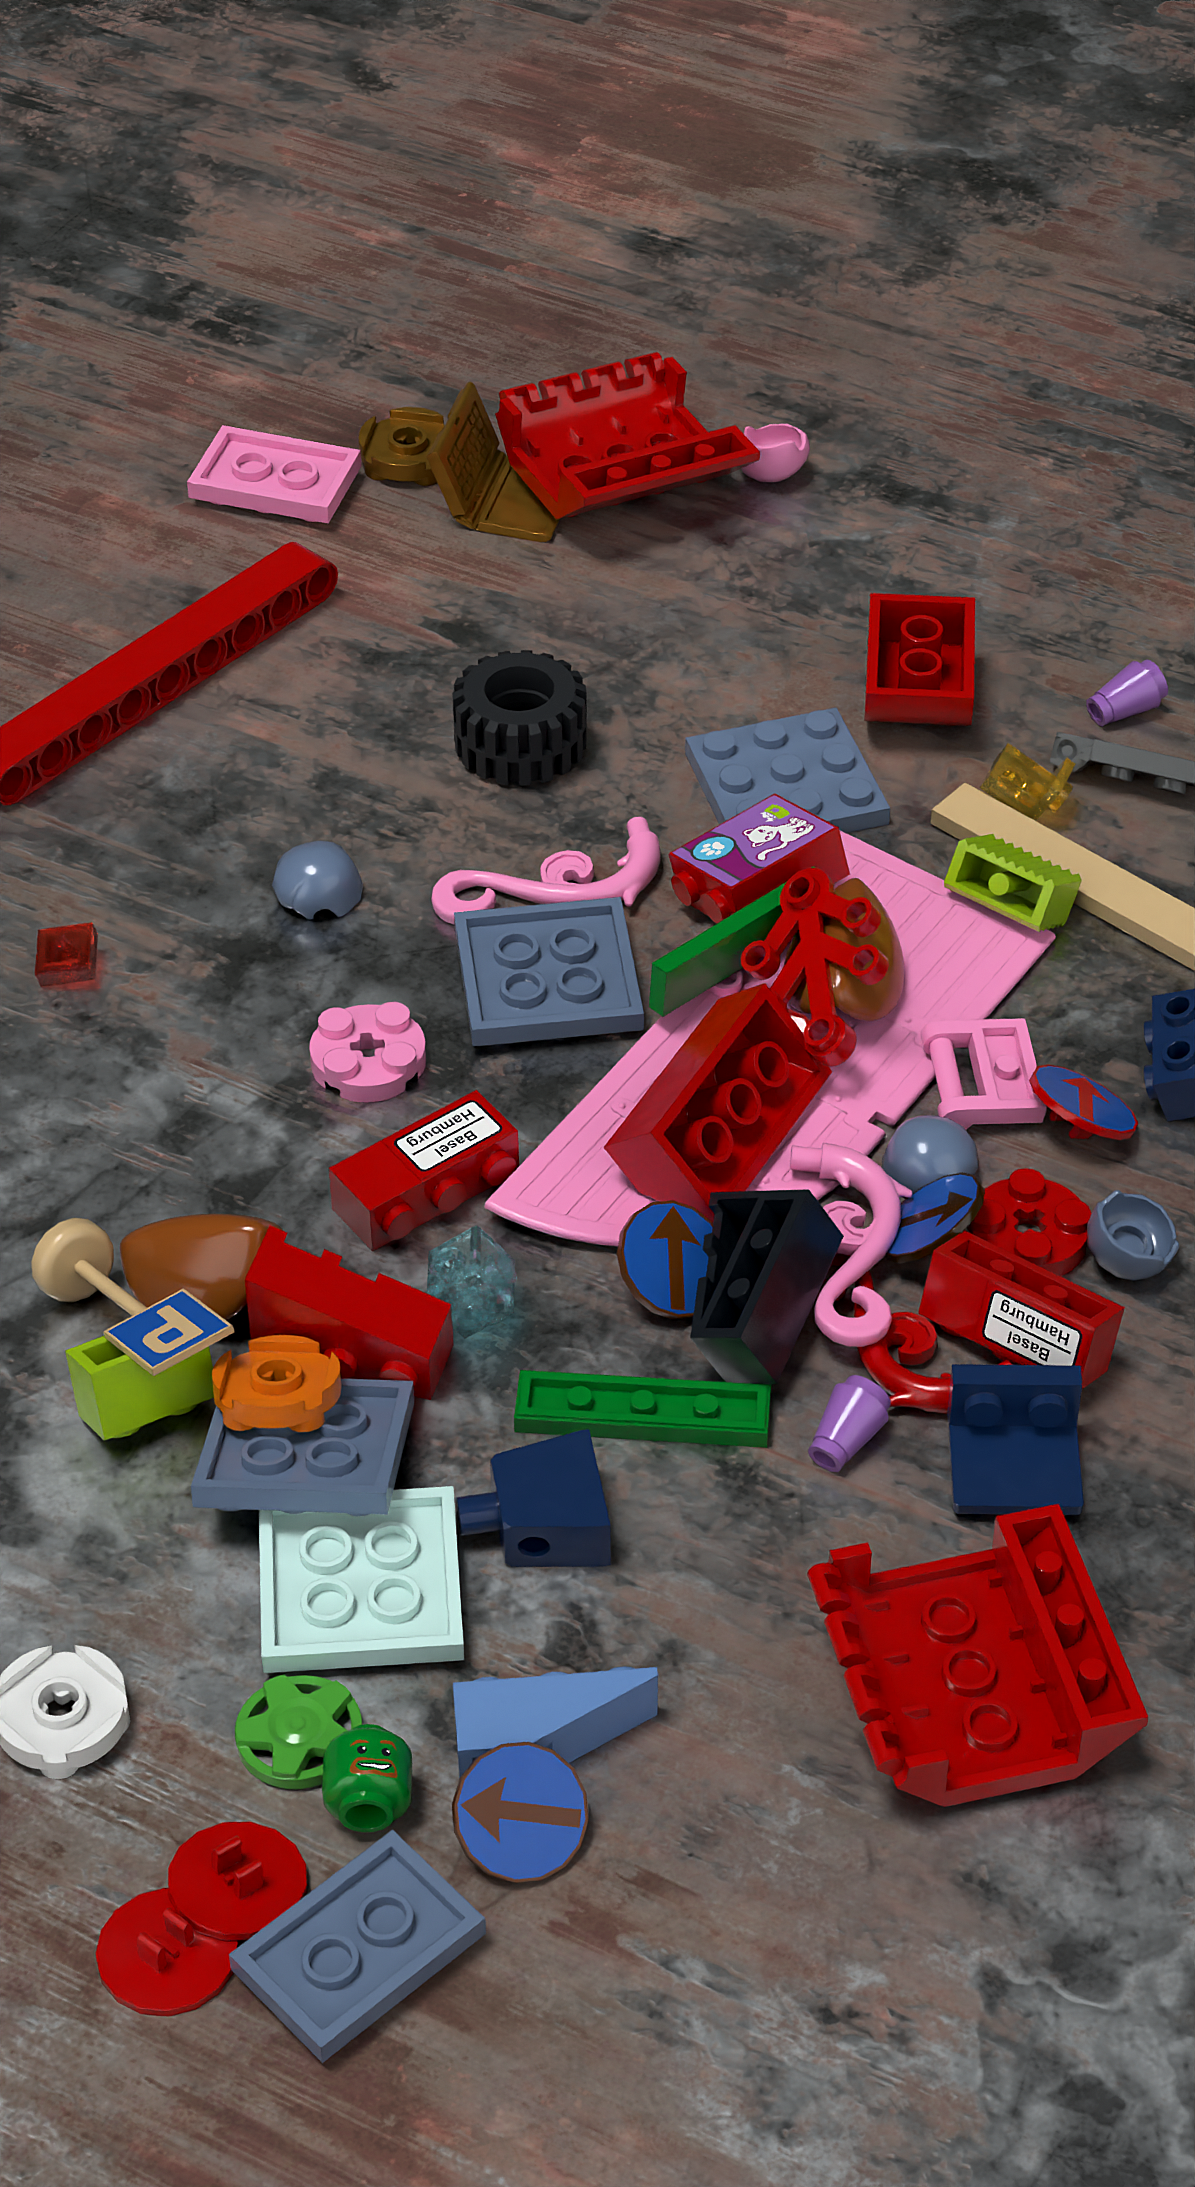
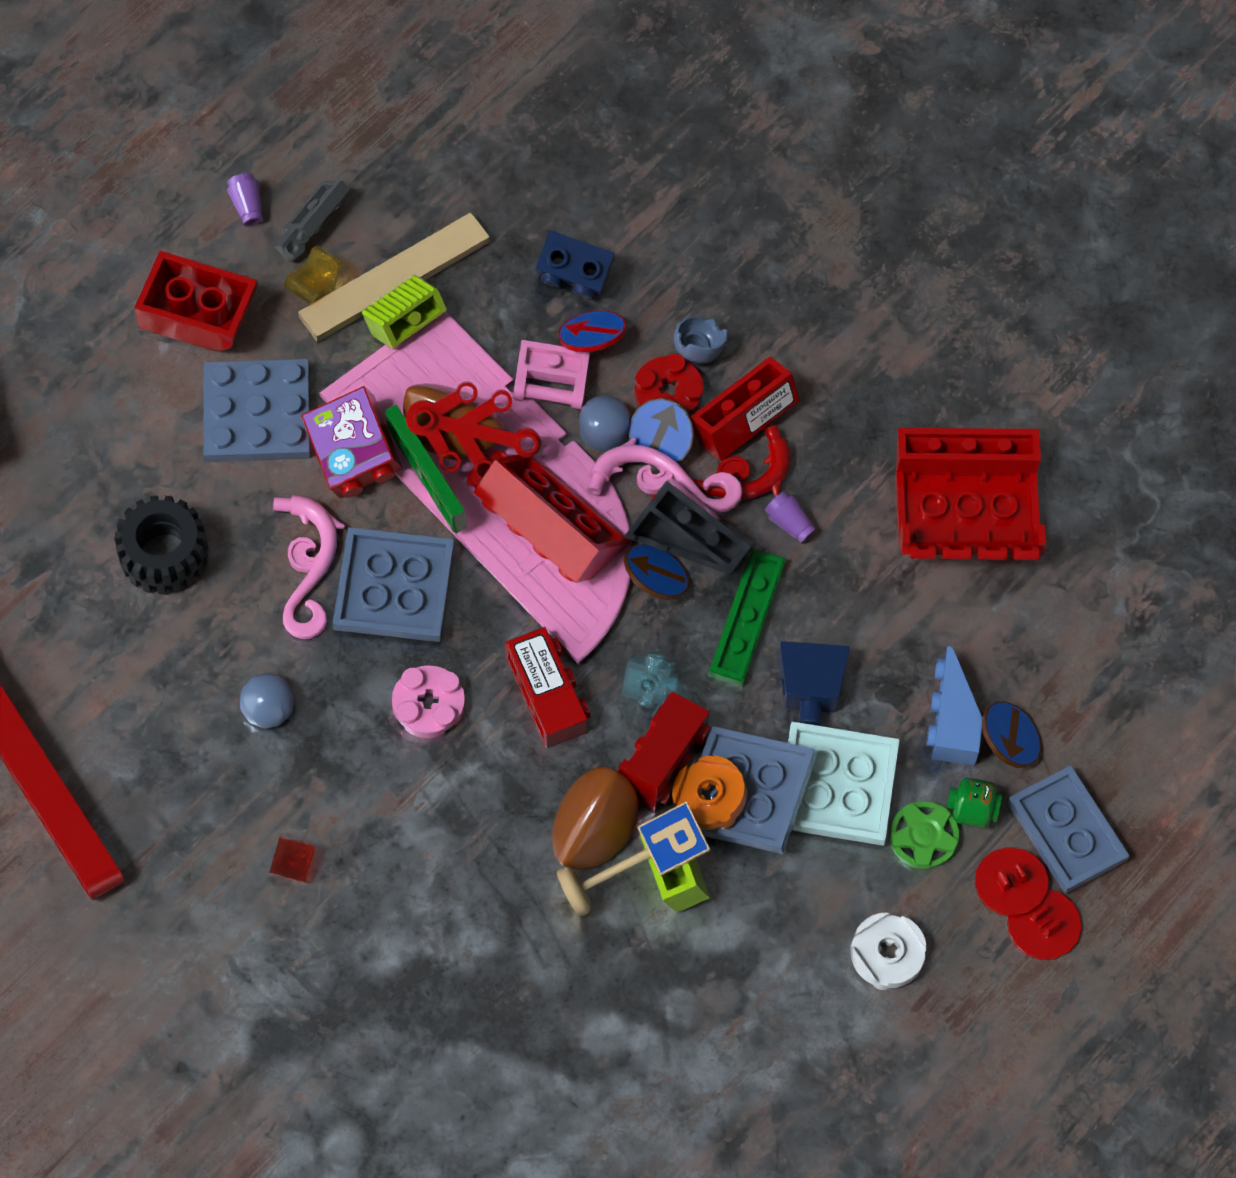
camera: 80 degrees left, 20 degrees up
dark blue bracket [947,1364,1084,1515] -> none

